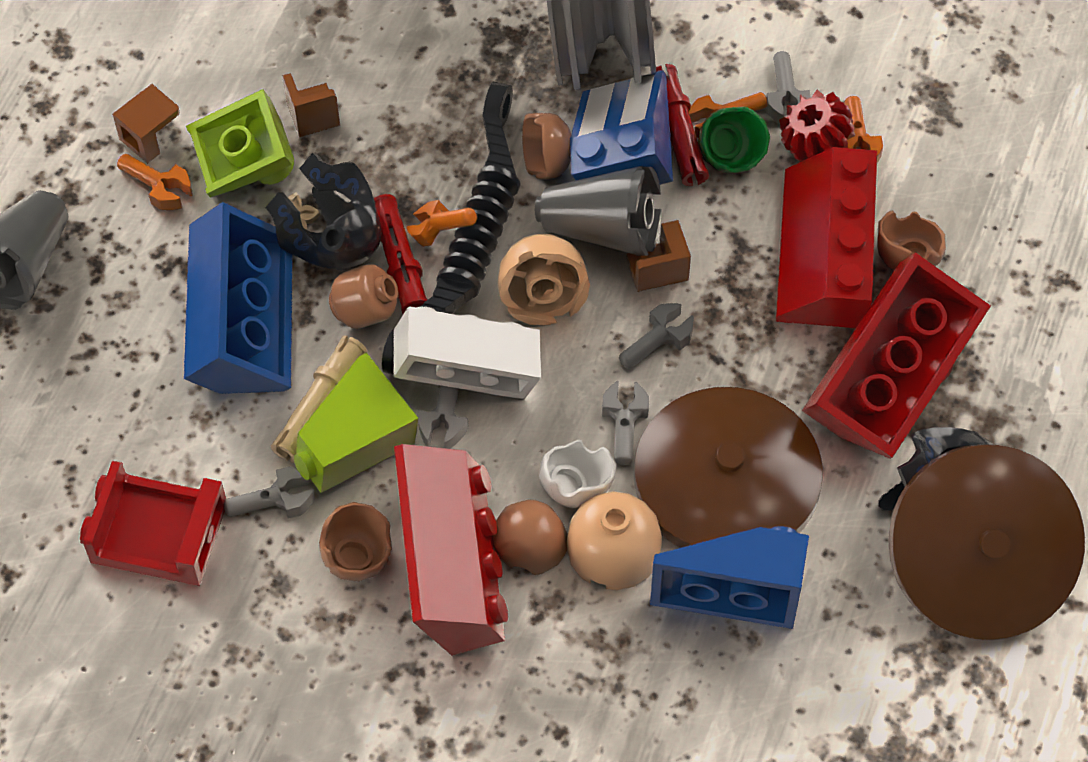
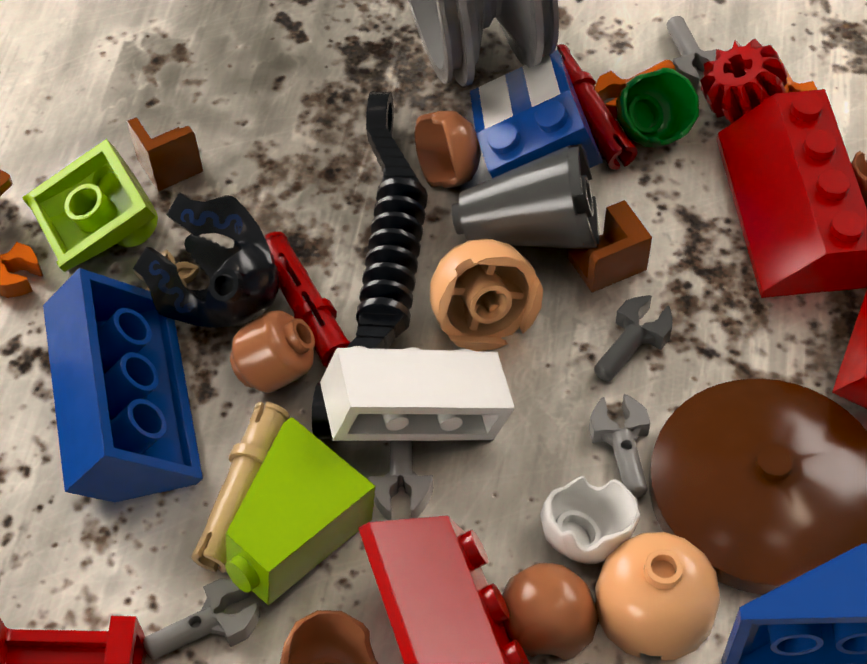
camera: 10 degrees left, 5 degrees down
orange bar [406,200,477,247] -> none

